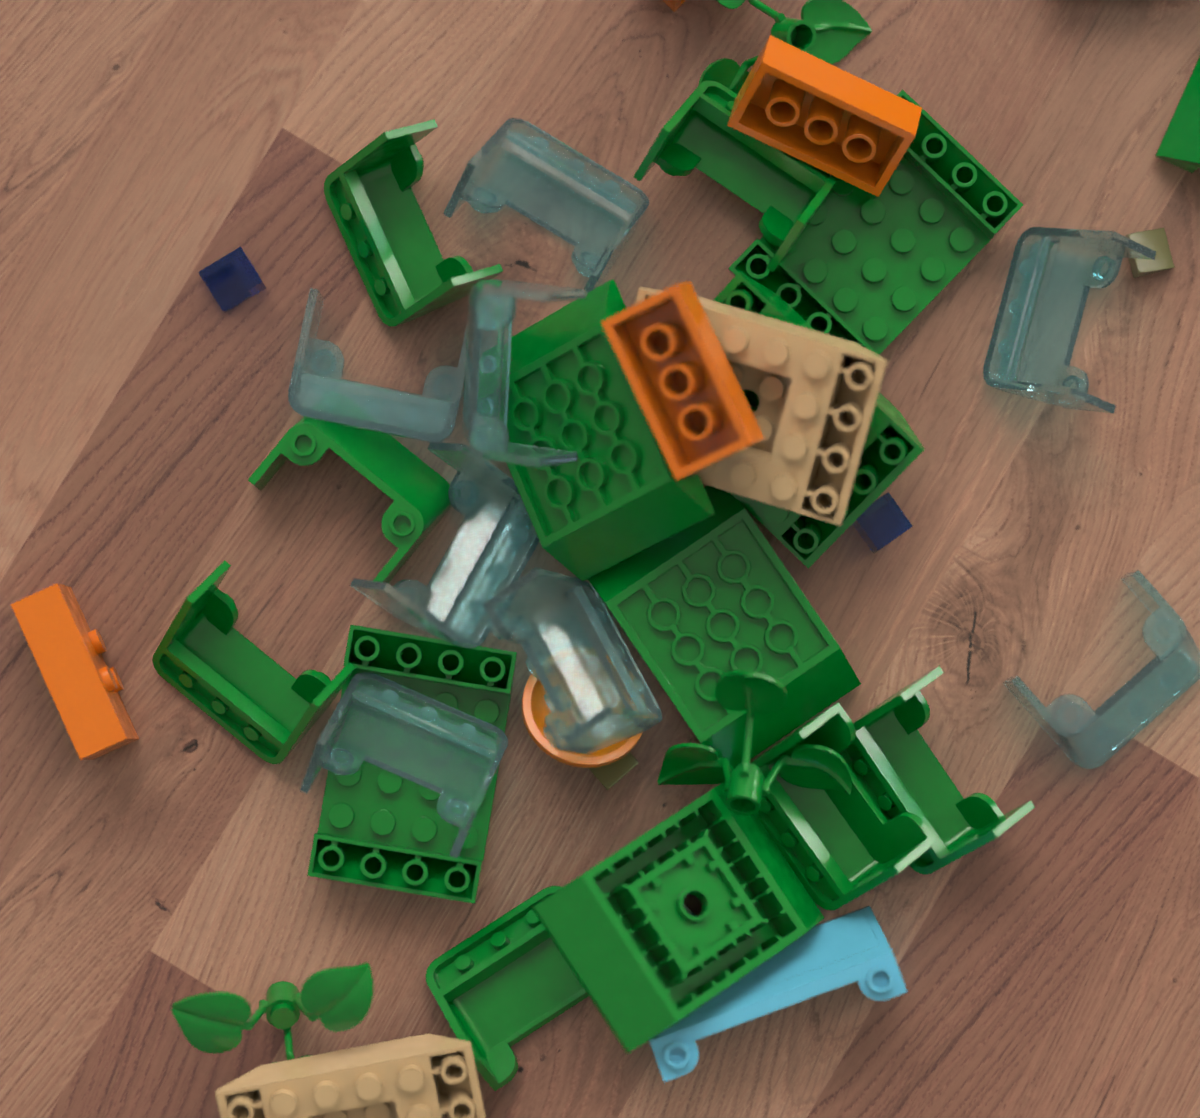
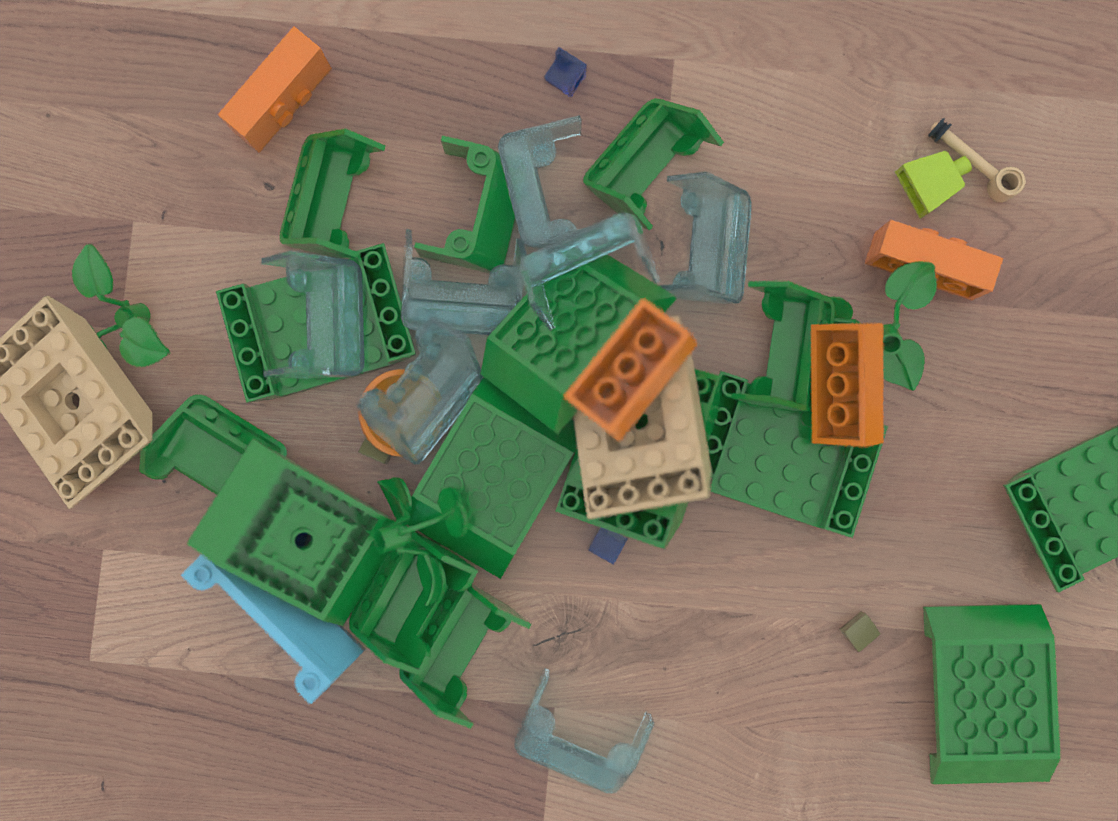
camera: 65 degrees right, 0 degrees up
clear light blue windscreen [983,227,1156,414] -> none

